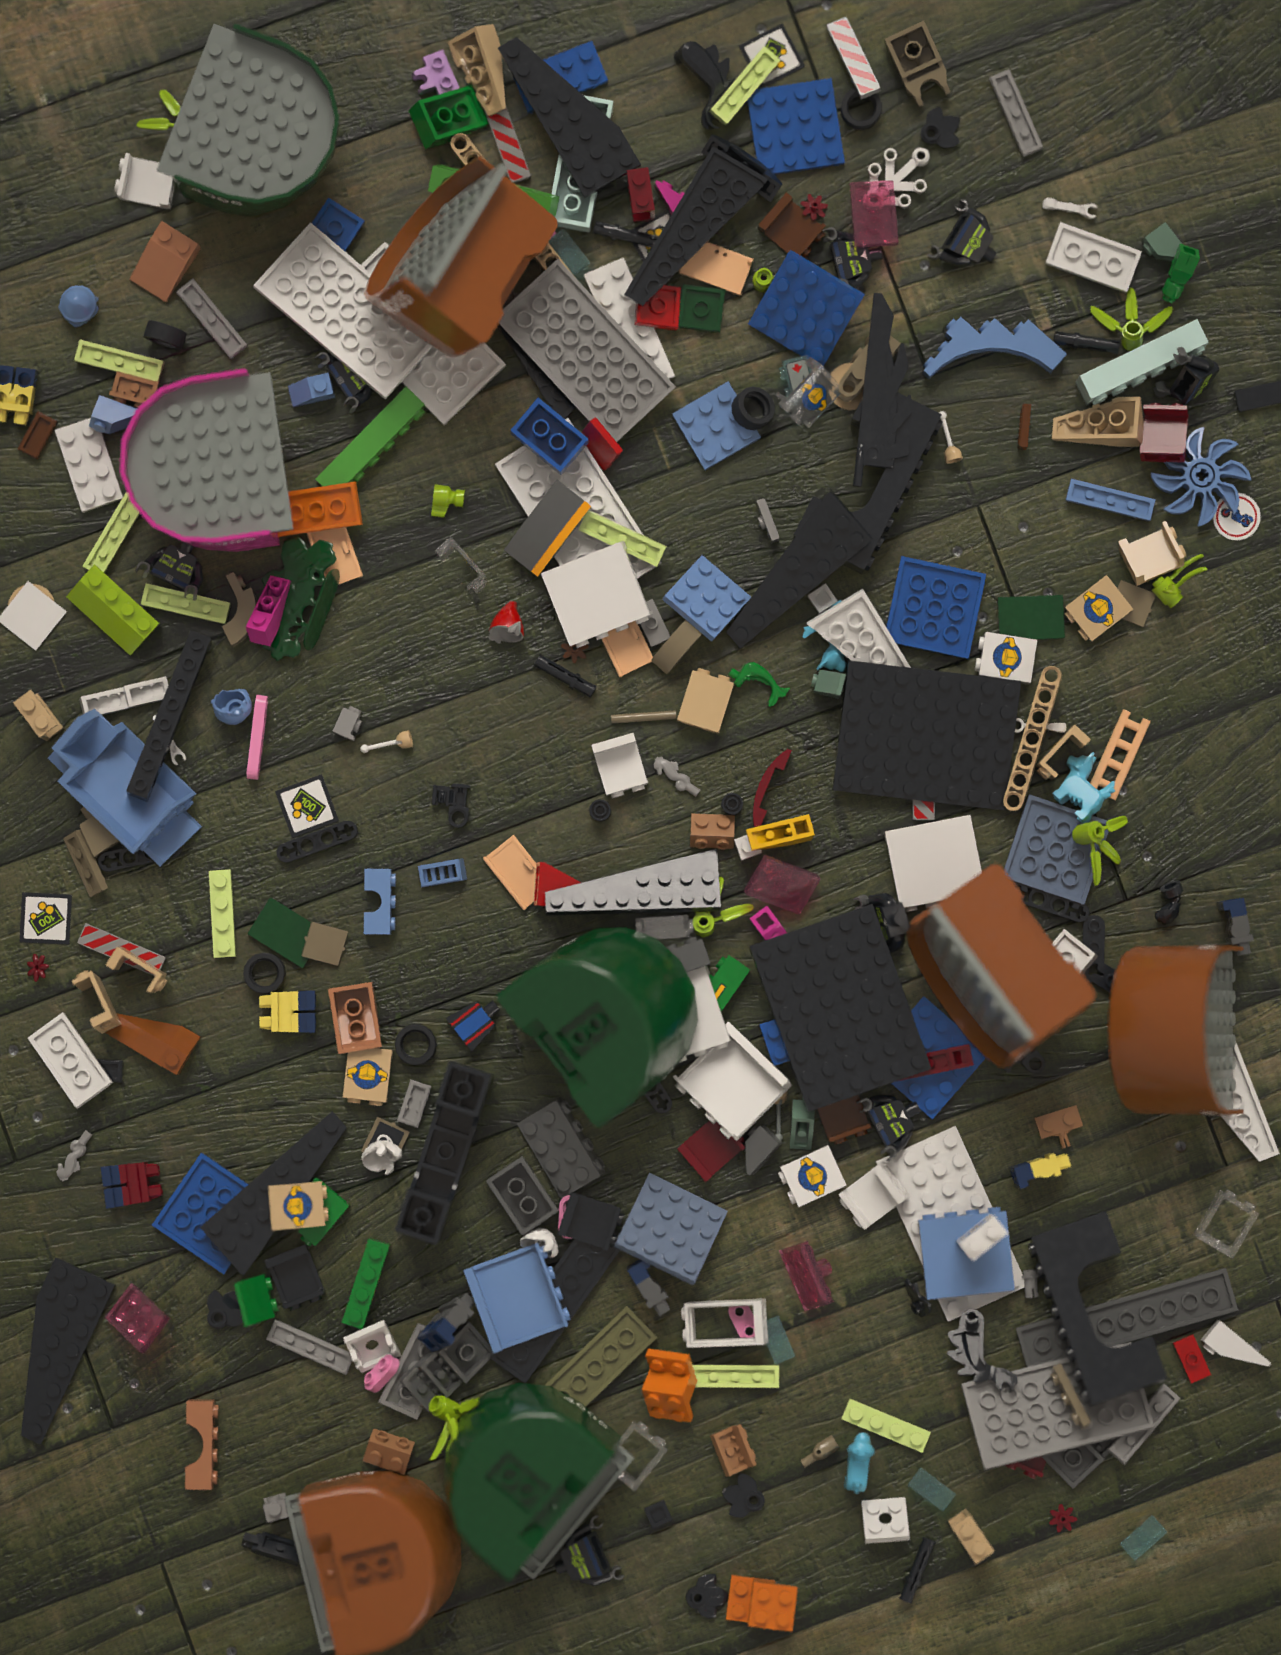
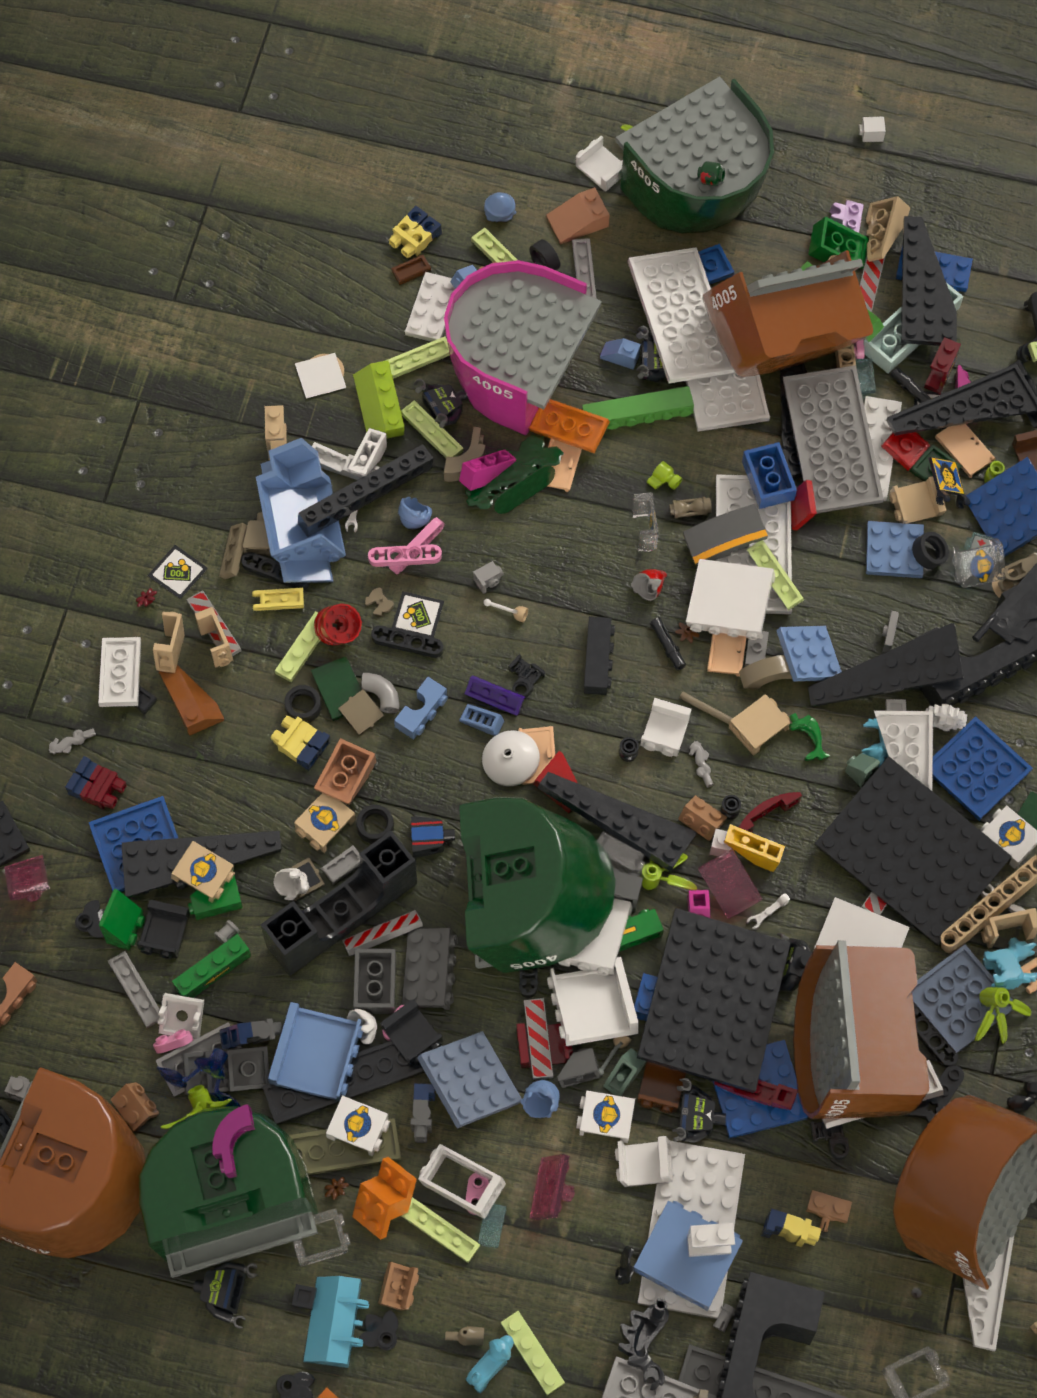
camera: 30 degrees right, 20 degrees down
none -> clear blue plant [156,1048,241,1107]
none -> magenta arch [212,1104,255,1178]
none -> light grey bush [214,920,240,944]
none -> light yellow hinge [252,588,304,611]
none -> medium azure piece [303,1276,369,1368]
none -> red wheel [314,604,362,646]
none -> reddish brown plant [324,1177,349,1200]
none -> white panel [326,1096,390,1156]
none -> light grey tile [342,910,423,956]
none -> white slope [348,428,387,476]
none -> light grey cylinder [362,673,399,713]
none -> dark tan piece [365,587,394,616]
none -> bright pink beam [368,544,442,567]
none -> dark purple plate [465,675,525,716]
none -> white dish [482,731,540,786]
none -> medium blue hair [521,1080,560,1118]
none -> tile [524,998,553,1080]
none -> black brick [584,616,615,695]
none -> dark tan piece [669,496,712,519]
none -> dark green head [697,161,725,186]
none -> white piece [747,894,790,931]
none -> tan panel [889,476,947,524]
none -> white gear [926,704,967,731]
none -> flag [928,457,970,509]

